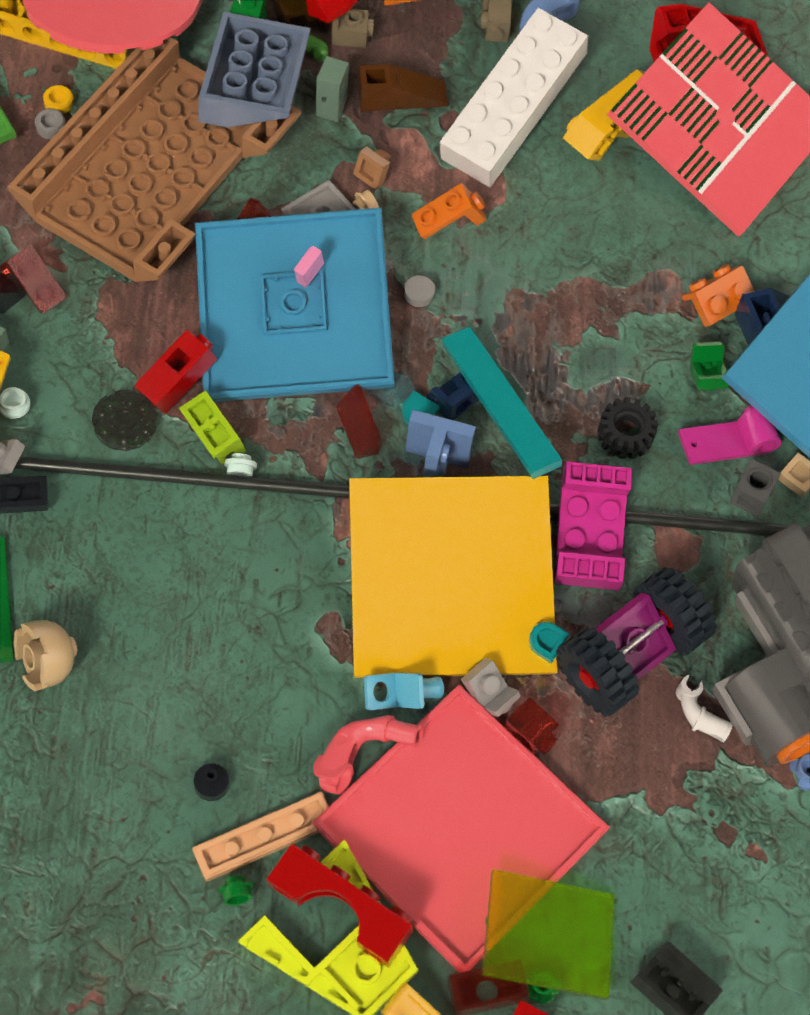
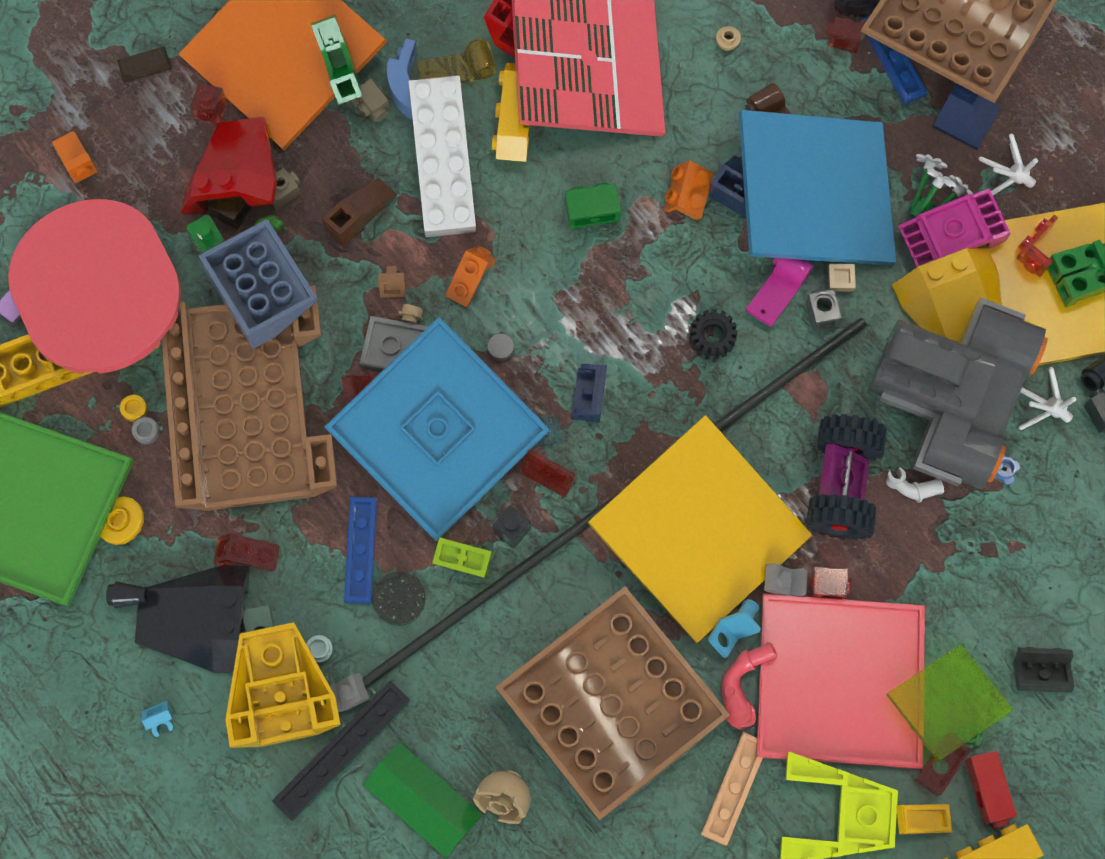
camera: 35 degrees left, 10 degrees up
red brick [134,330,217,415] -> none
black tile [194,763,229,801] -> none
green plate [218,875,254,906] -> none
light aqua plate [224,453,257,477] -> none
red arch [266,843,414,968] -> none
bright pink tile [294,246,324,288] -> none
sand green piece [316,56,349,122] -> none
teal tile [402,390,440,425] -> none
medium blue bracket [405,410,476,477] -> none
teal tile [442,327,562,479] -> none
teal tile [529,622,570,664] -> none
dark pink plate [554,461,632,591] -> none
green bracket [690,342,729,391] -> none
none -> blue tile [344,497,377,604]
none -> clear yellow door [416,39,497,83]
none -> black brick [493,505,531,549]
none -> medium nougat slope [495,586,730,821]
none -> green brick [565,183,621,229]

